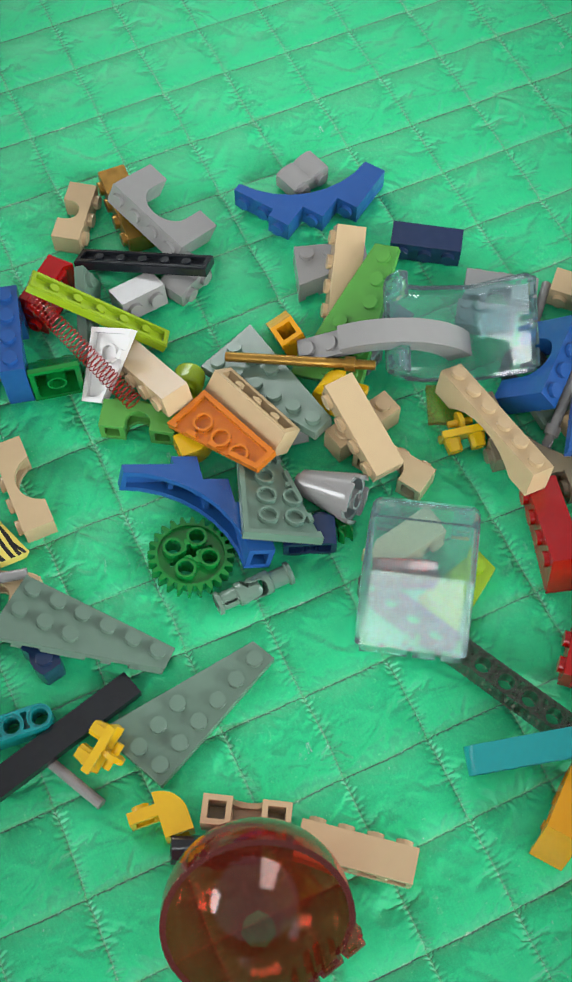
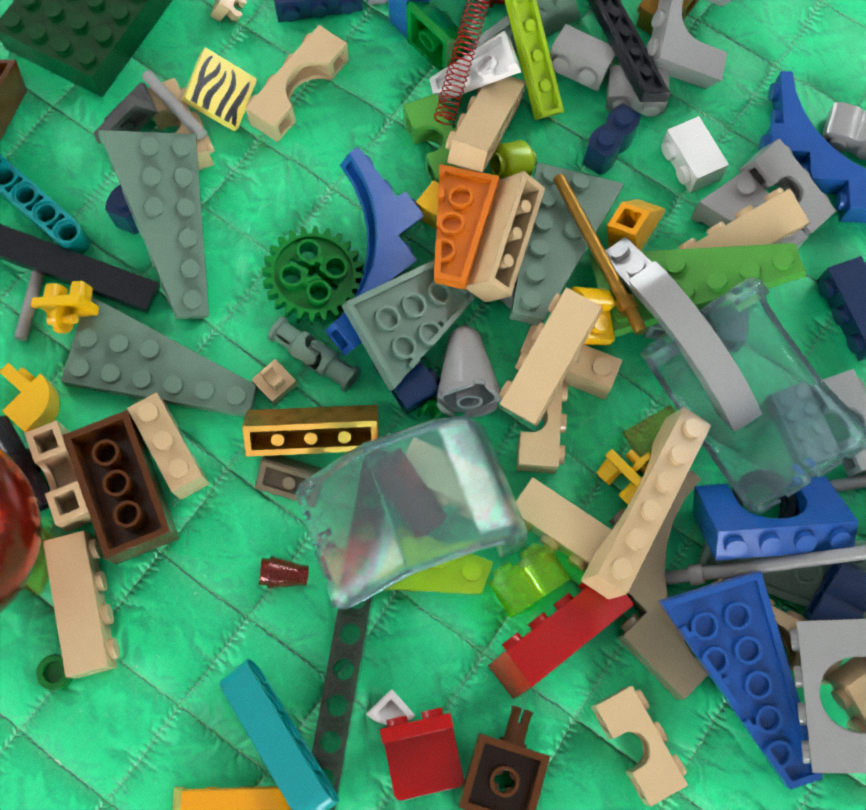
camera: 60 degrees right, 10 degrees up
none -> green tile [36,654,73,690]
none -> reddish brown brick [63,410,180,565]
none -> tan arch [127,392,210,500]
none -> pearl gold brick [242,405,379,457]
none -> tan tile [251,359,298,405]
none -> dark tan slope [255,455,329,507]
none -> clear red cone [259,555,309,589]
none -> white tile [366,689,416,725]
none -> clear neon green brick [488,543,571,618]
none -> tan brick [508,477,612,572]
none -> dark blue brick [583,103,641,175]
none -> white brick [661,116,729,193]
none -> light grey arch [739,138,836,235]

